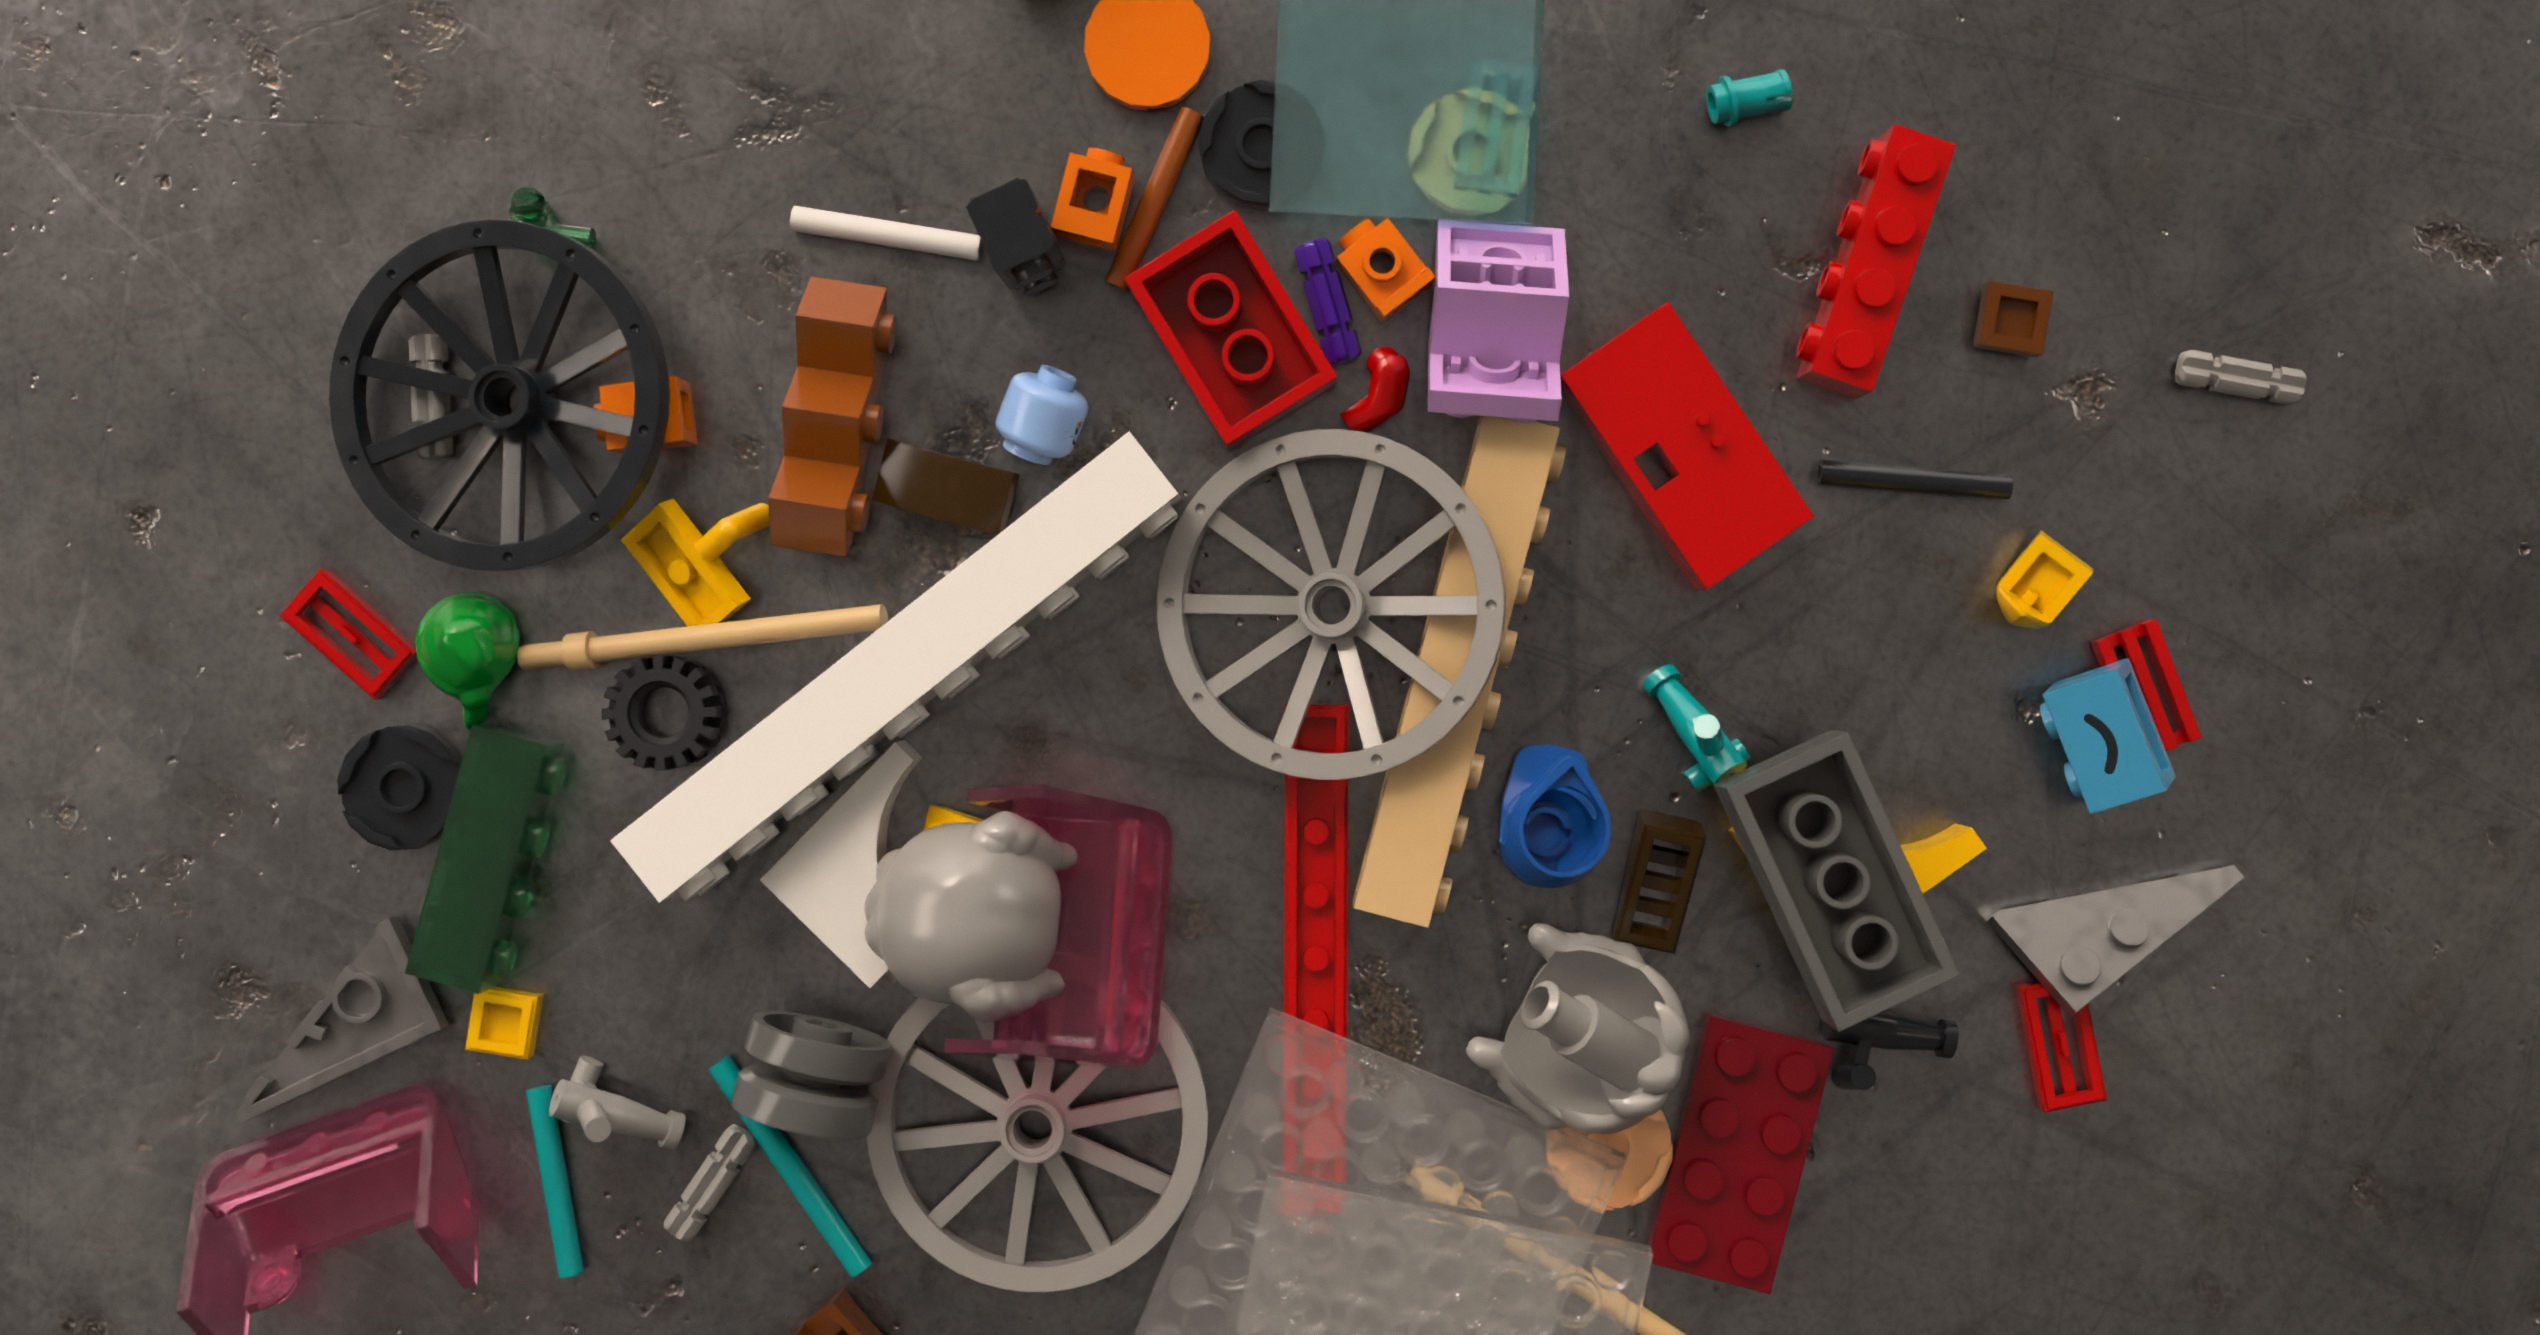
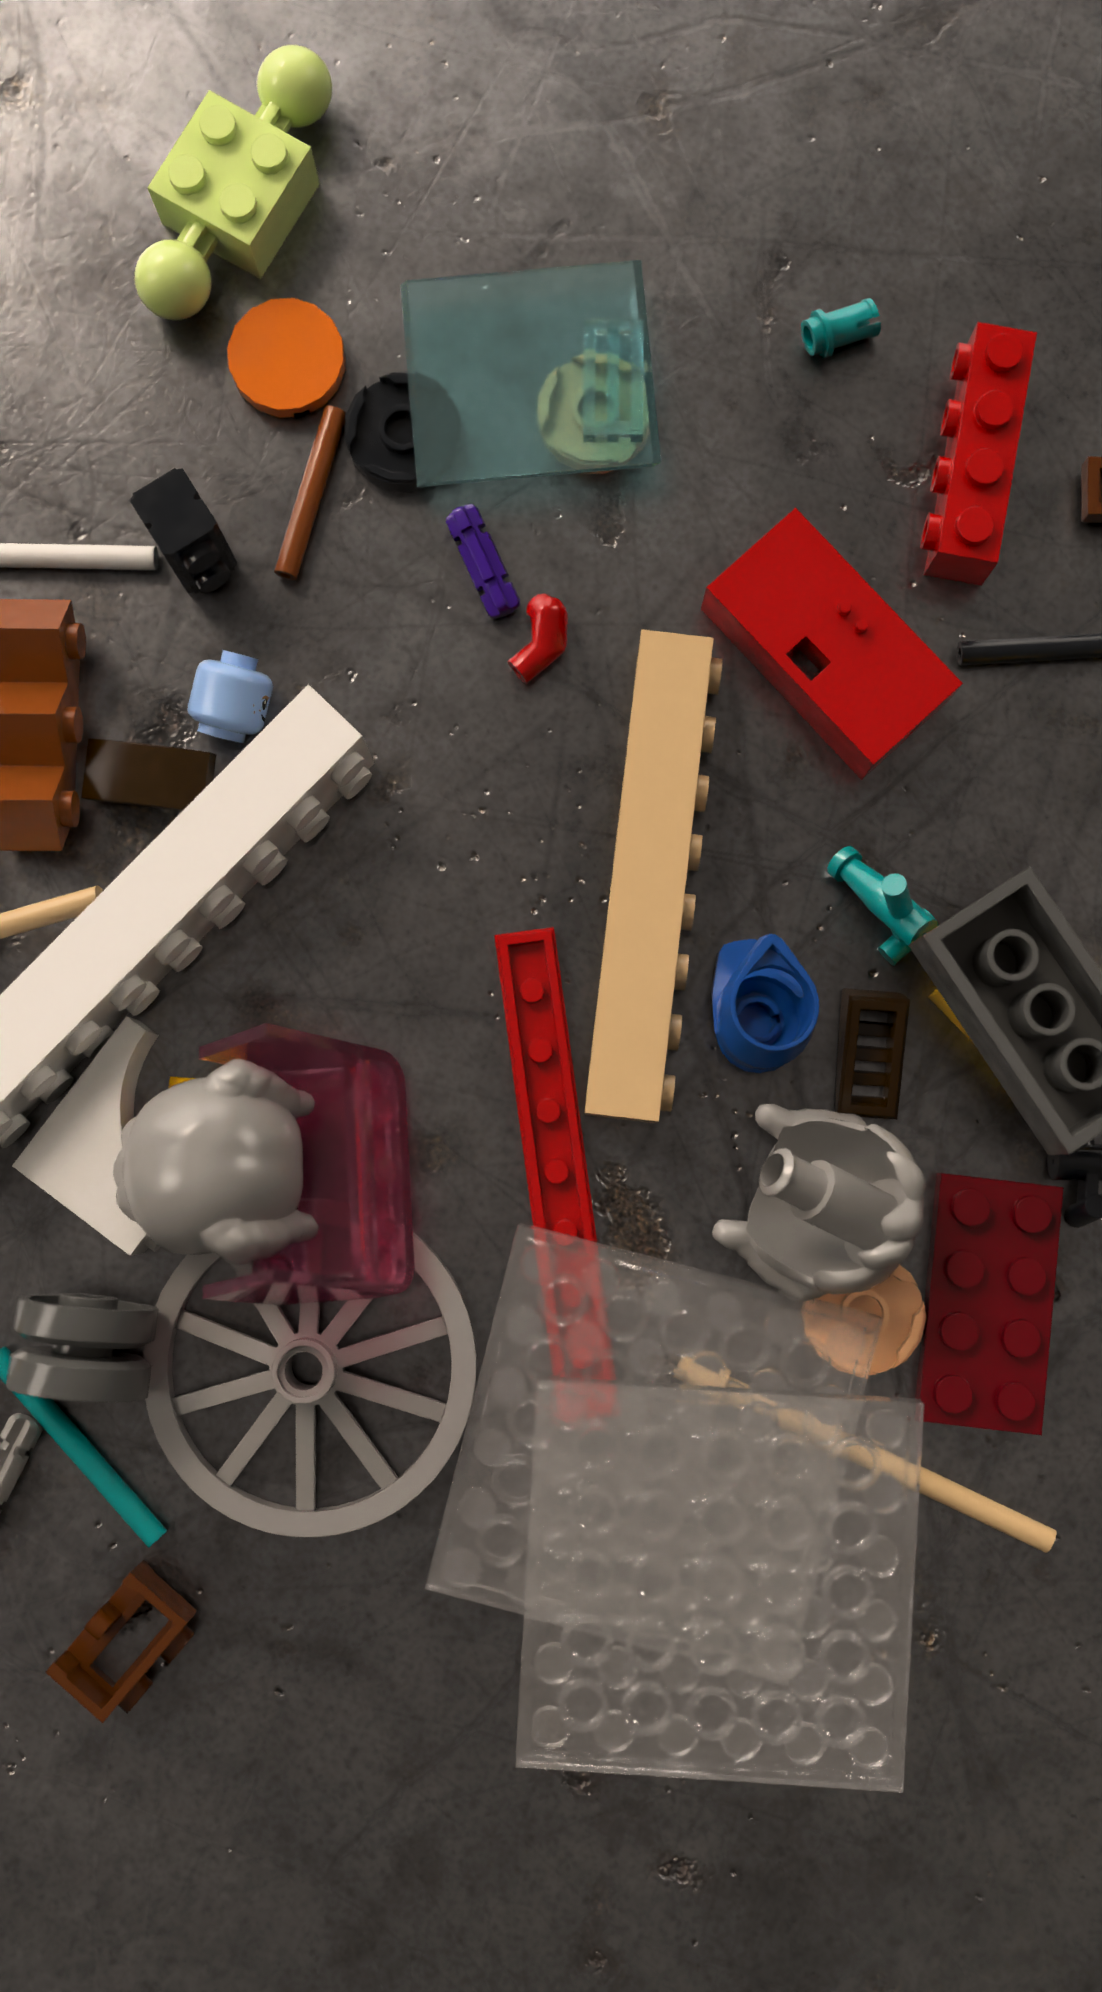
camera: 10 degrees left, 5 degrees down
orange brick [1050,148,1135,253] -> none
red brick [1124,210,1338,451] -> none
light grey wheel [1157,429,1506,780] -> none
orange brick [1336,218,1436,324] -> none
lavender bracket [1428,220,1569,422] -> none

